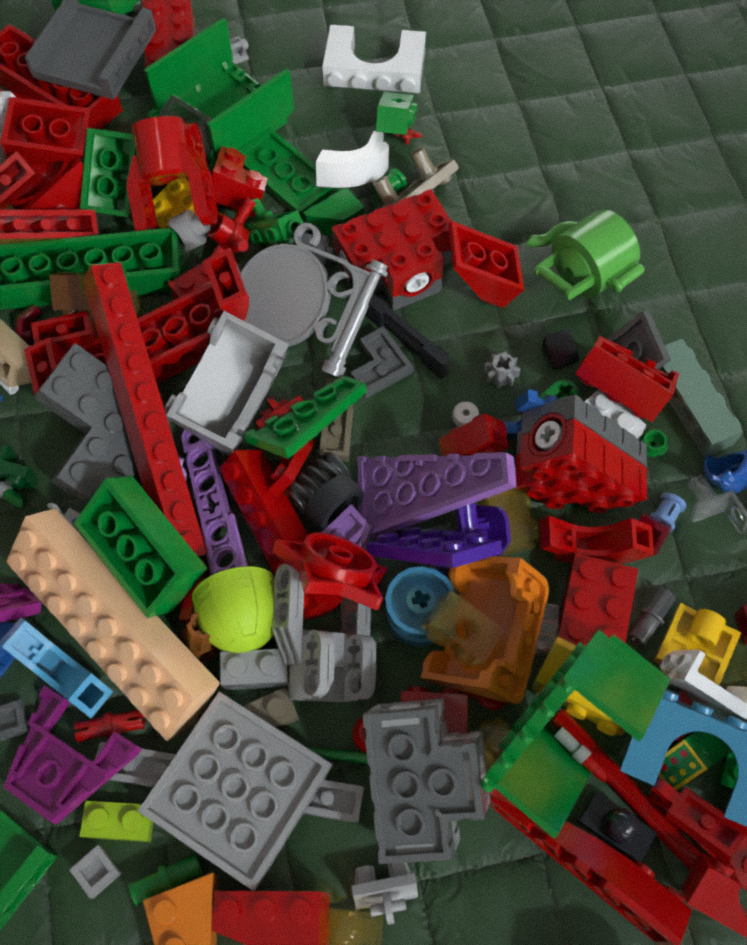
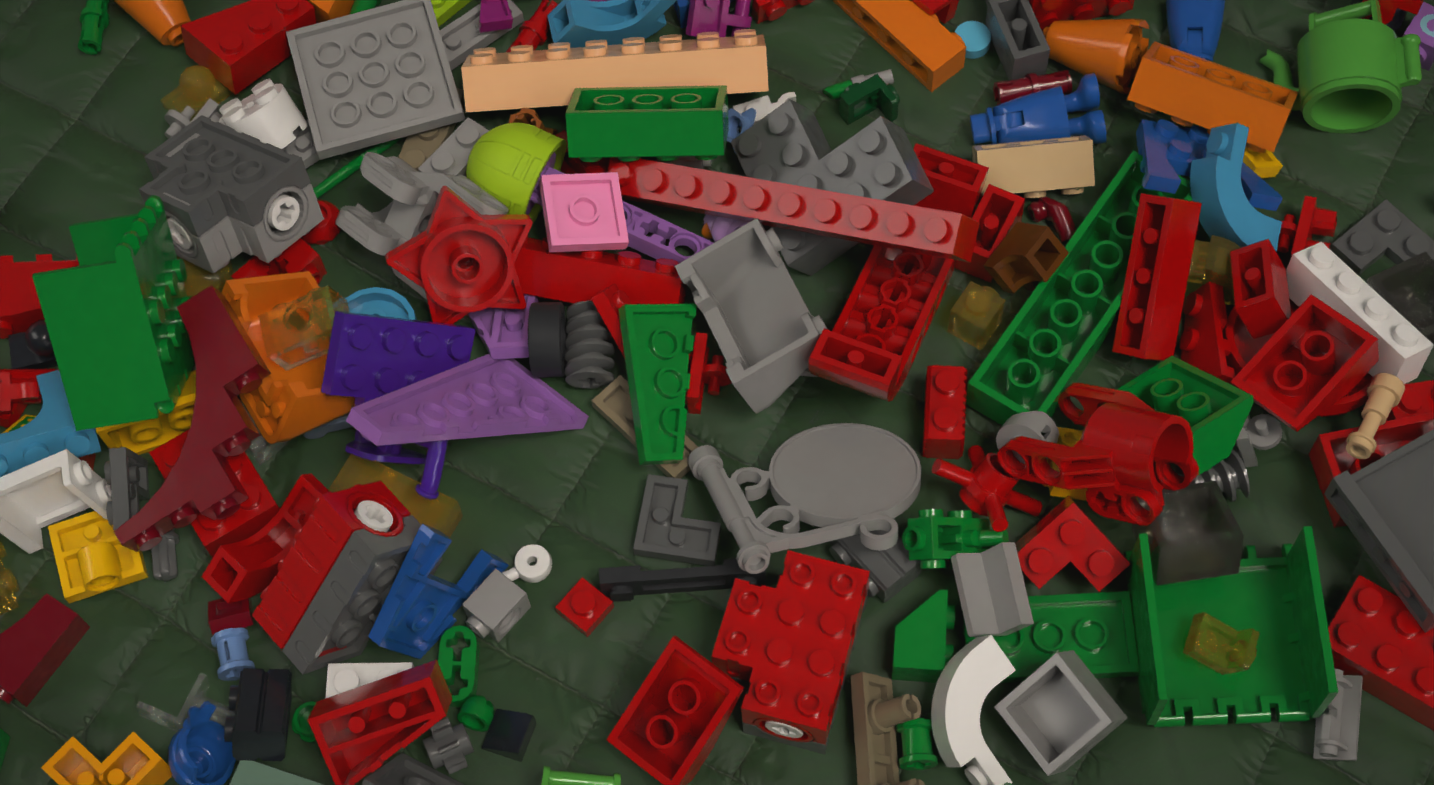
camera: 135 degrees right, 0 degrees up
red brick [439,414,509,456] -> none
light grey gear [484,351,520,389] -> none
none -> dark grey plate [104,447,150,531]
none -> dark red arch [114,285,271,552]
none -> white brick [218,78,307,149]
none -> black brick [224,668,292,761]
none -> green hinge [457,695,494,732]
none -> light grey brick [462,568,531,643]
none -> bright pink plate [539,172,629,253]
none -> red plate [555,577,614,637]
none -> light grey panel [951,542,1034,637]
none -> light grey piece [994,650,1127,776]
none -> clear yellow bracket [1183,612,1260,675]
none -> tan piece [1346,373,1405,459]

